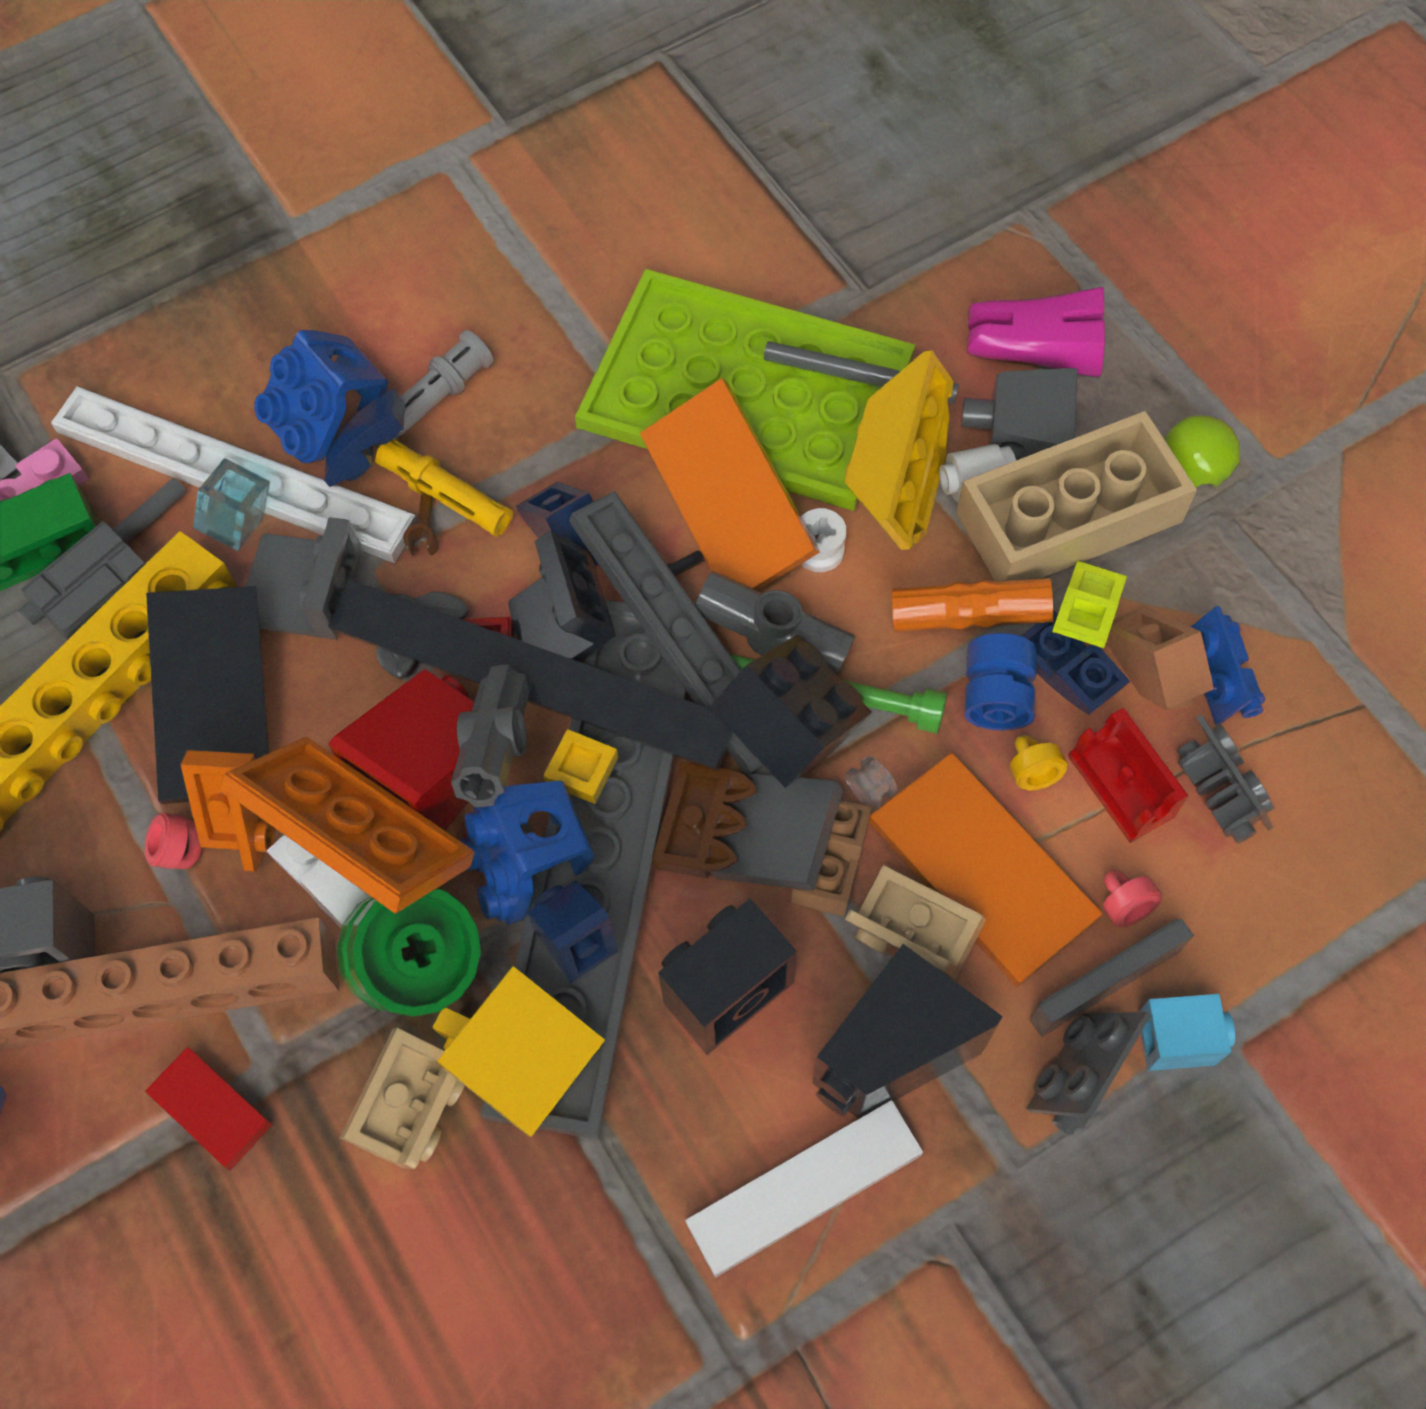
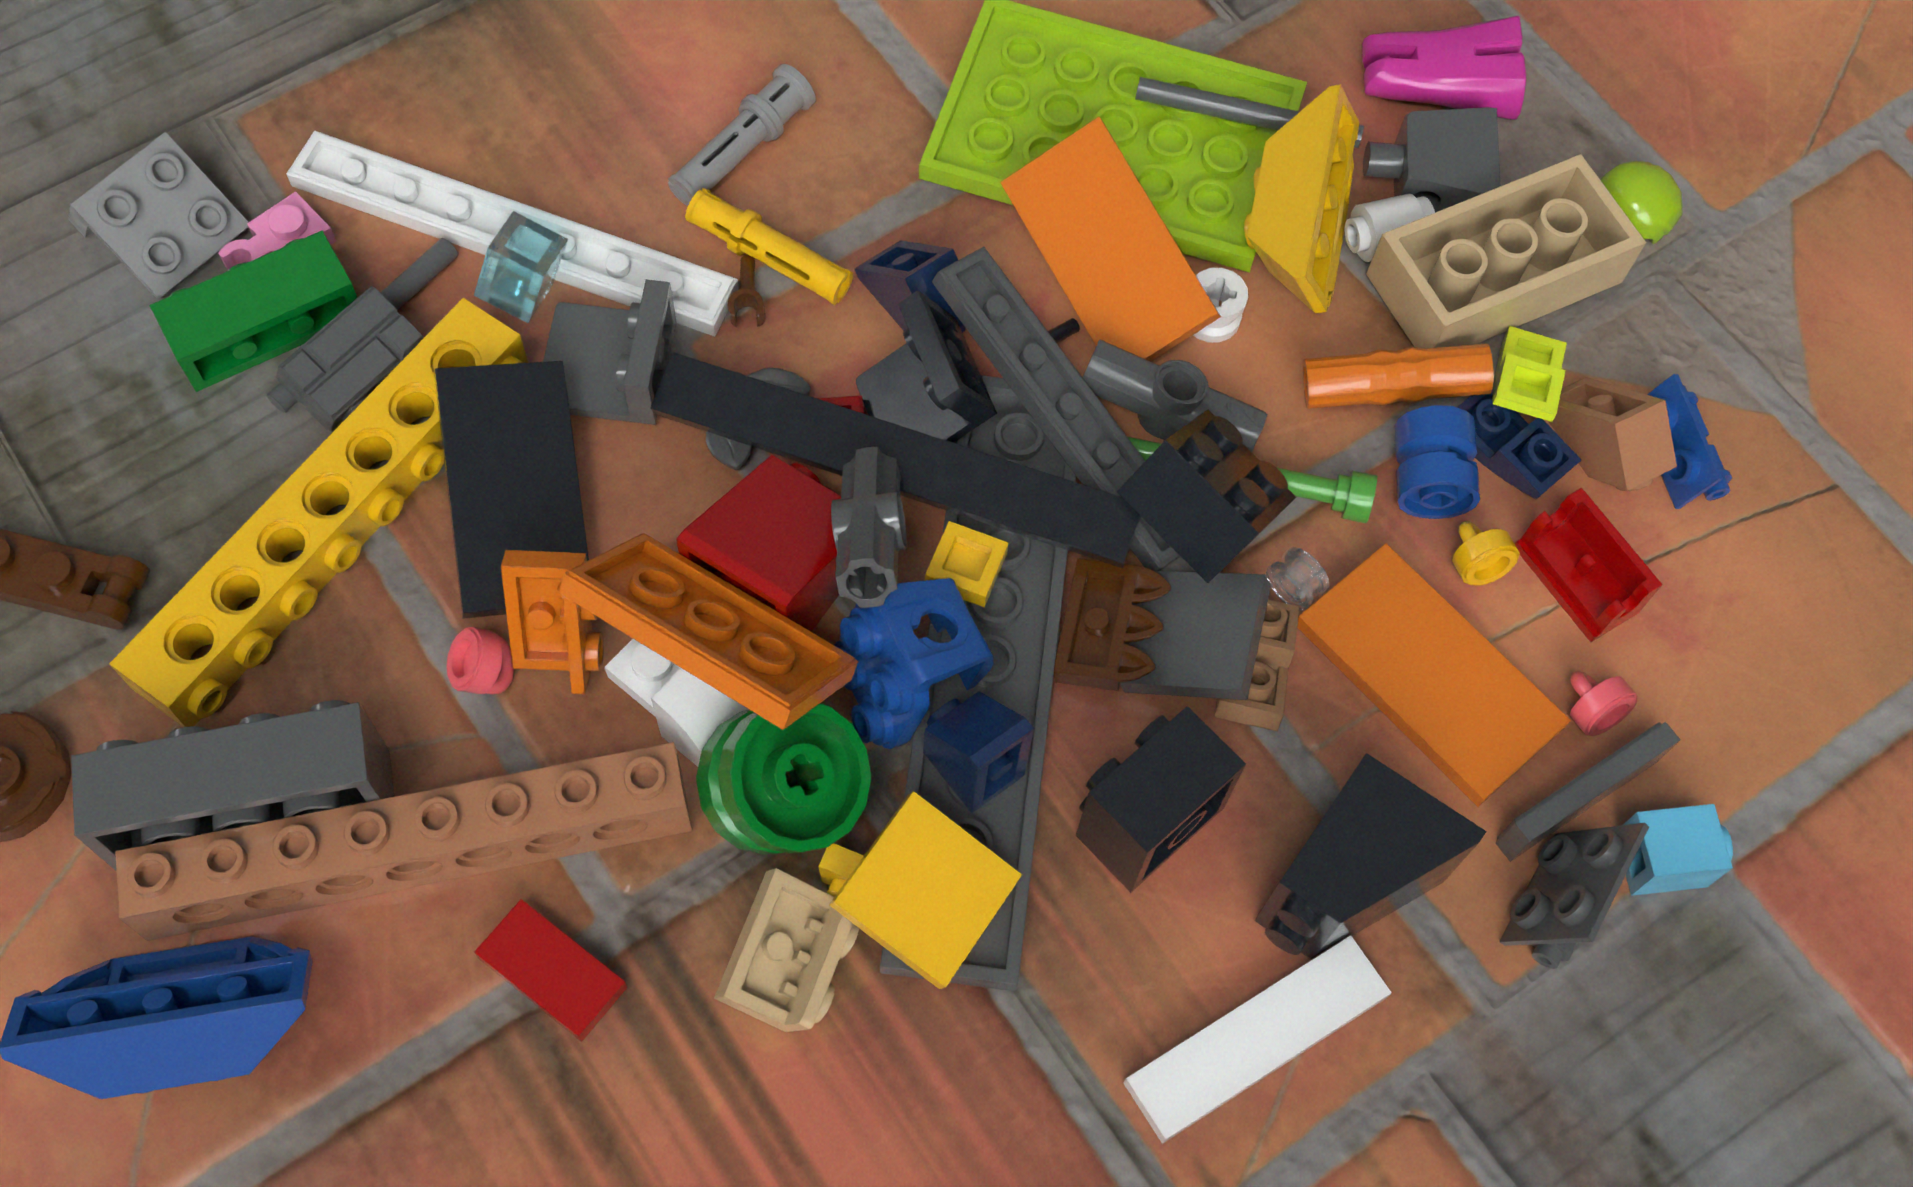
camera: 10 degrees left, 0 degrees up
blue piece [254,330,388,463] -> none
dark blue slope [324,388,405,487] -> none
tan bracket [845,865,987,980] -> none
dark grey hinge [1177,715,1275,843] -> none

